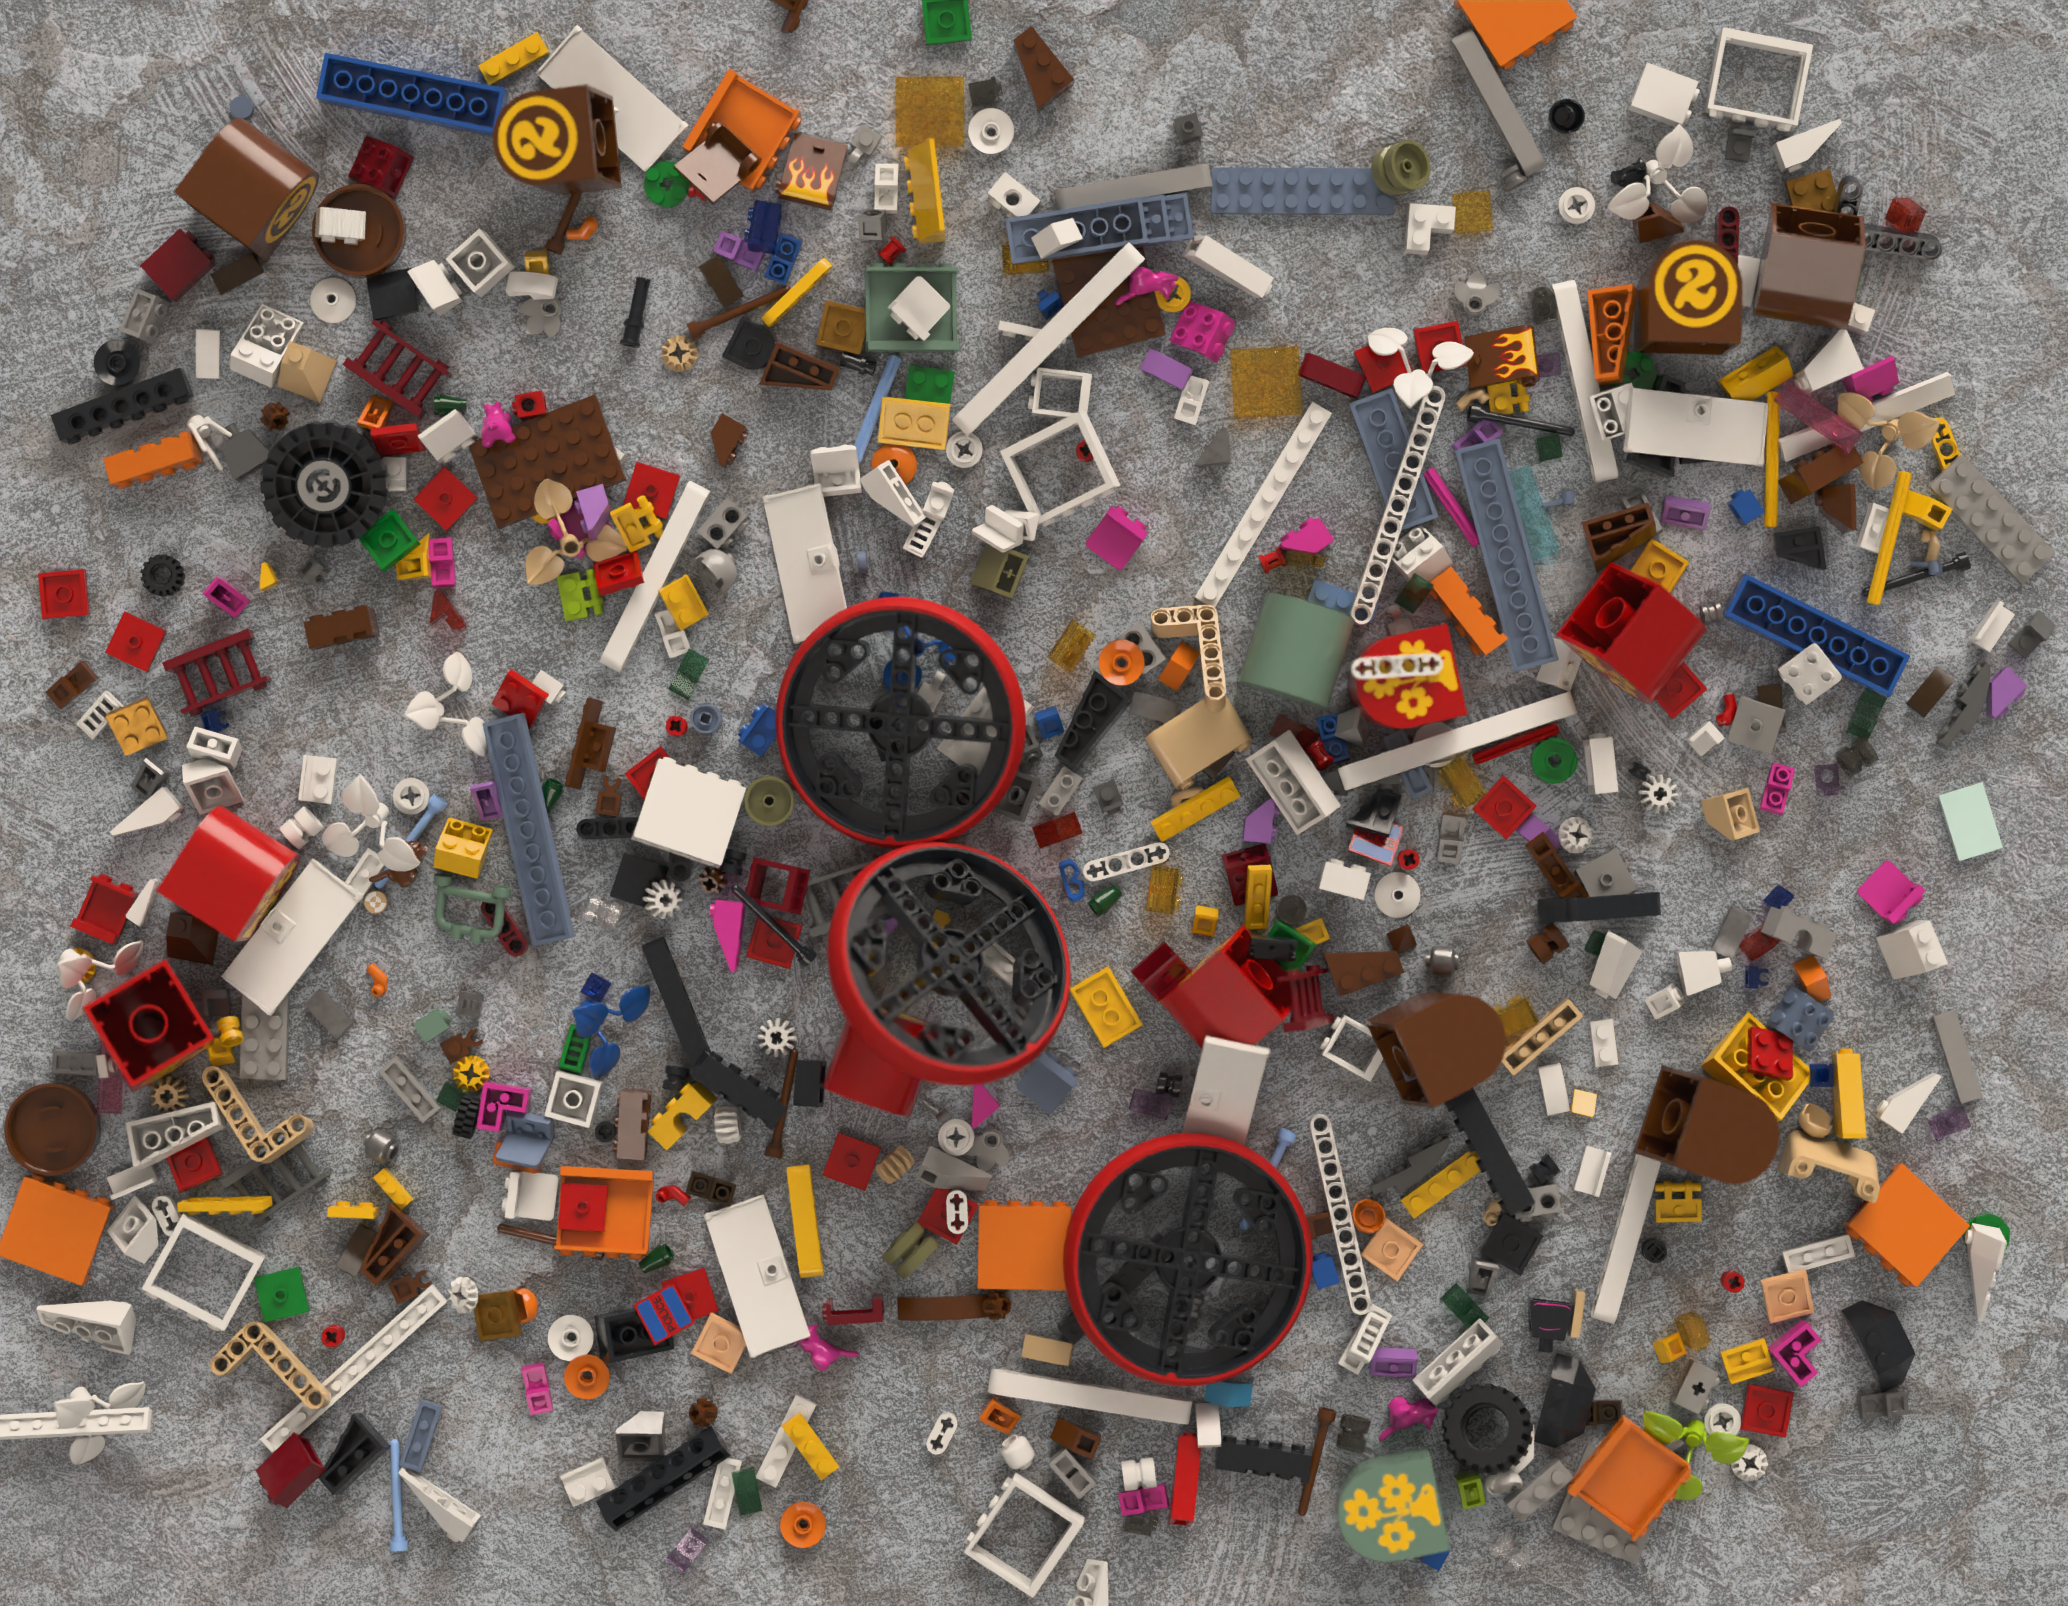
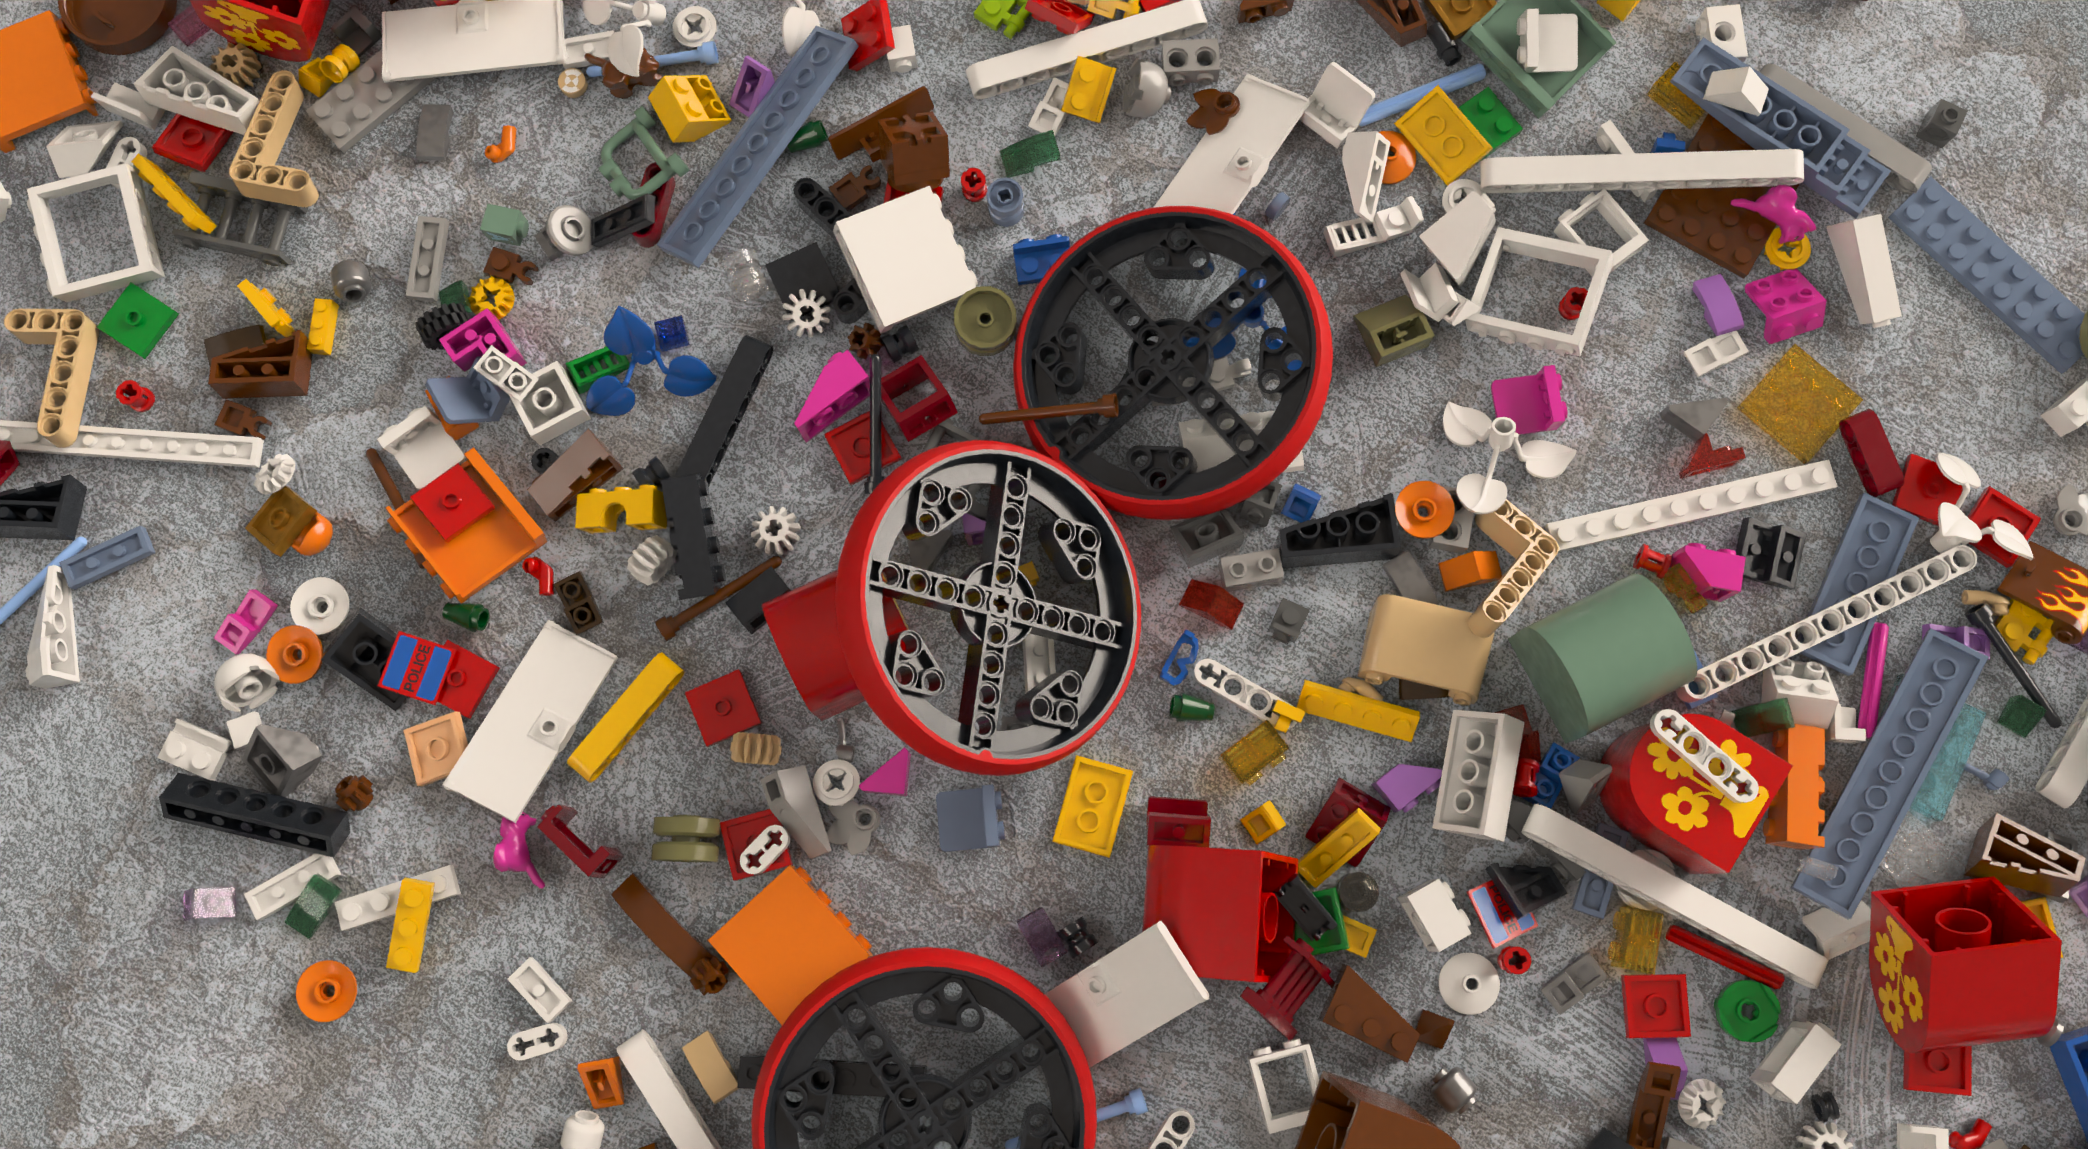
camera: 55 degrees right, 10 degrees down
clear yellow brick [1047,619,1096,673] -> none
none -> white cylinder [214,653,280,712]
none -> white tile [226,711,262,750]
none -> white slope [473,345,539,402]
none -> white plate [508,957,573,1023]
none -> light grey wheel [546,205,593,256]
none -> black tile [591,193,655,248]
none -> reddish brown piece [878,111,950,193]
none -> reddish brown piece [979,393,1119,425]
none -> reddish brown plate [1186,88,1240,135]
none -> yellow tile [1272,700,1305,733]
none -> white slope [1419,190,1496,287]
none -> white plant [1443,402,1576,514]
none -> clear red slope [1679,433,1746,479]
none -> black slope [1736,517,1807,590]
none -> clear tile [1797,857,1838,881]
none -> white panel [1825,704,1866,744]

